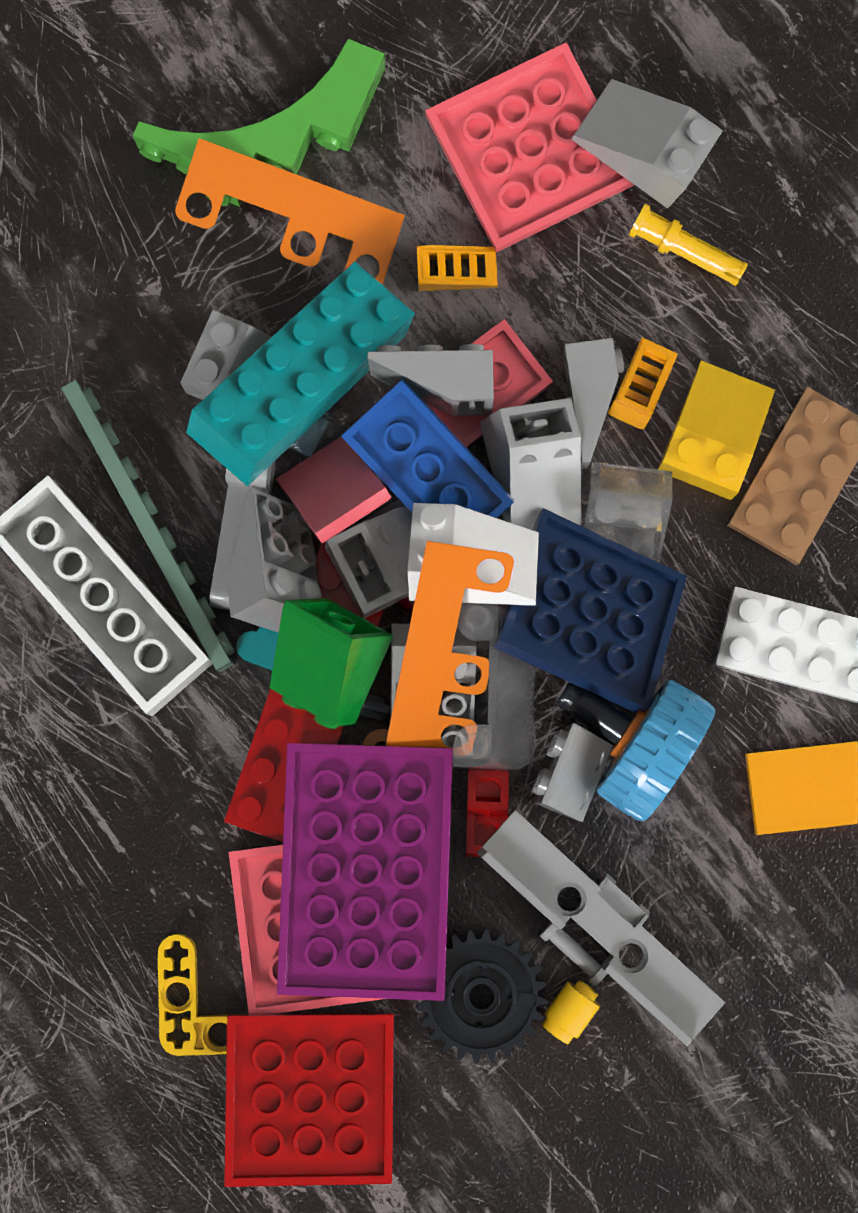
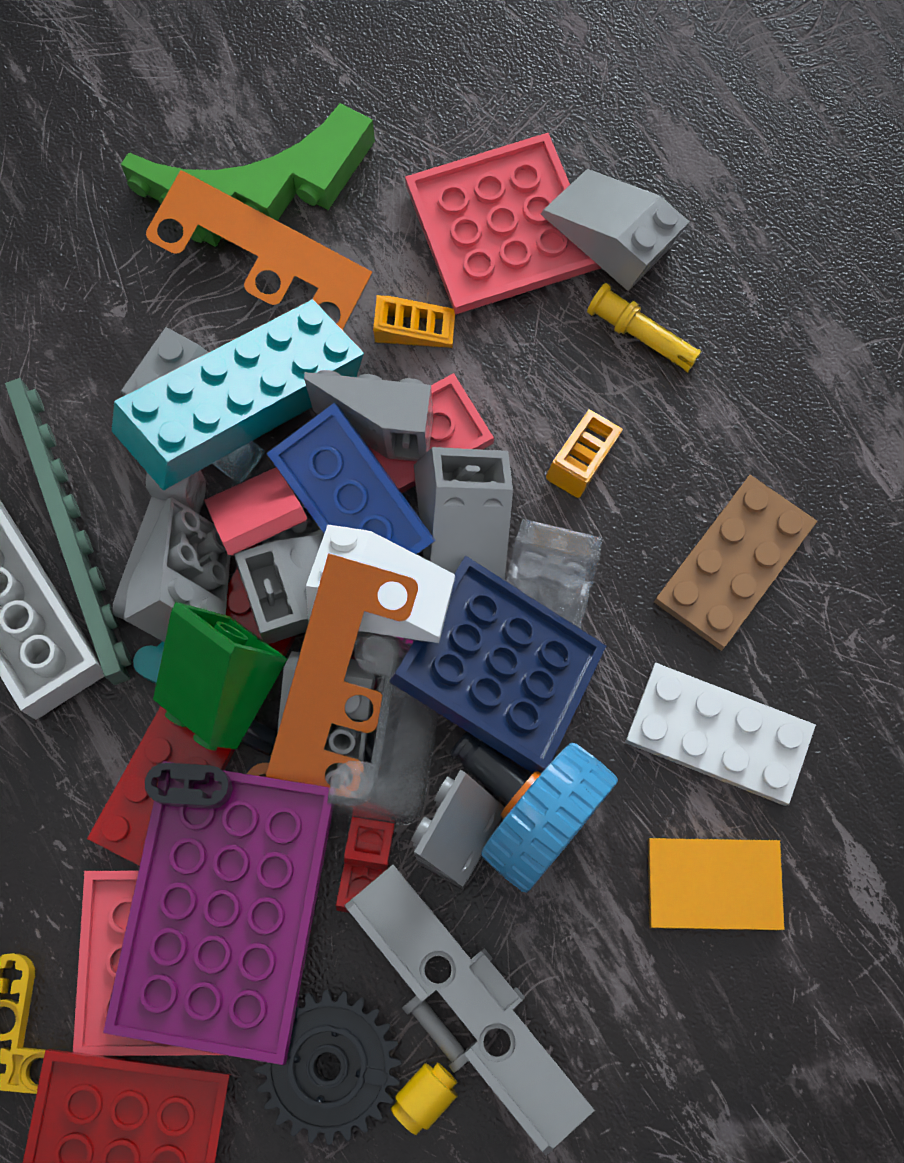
camera: 10 degrees right, 10 degrees down
light grey slope [562,338,624,469] -> none
yellow slope [657,360,775,500] -> none
none -> black beam [145,763,233,809]

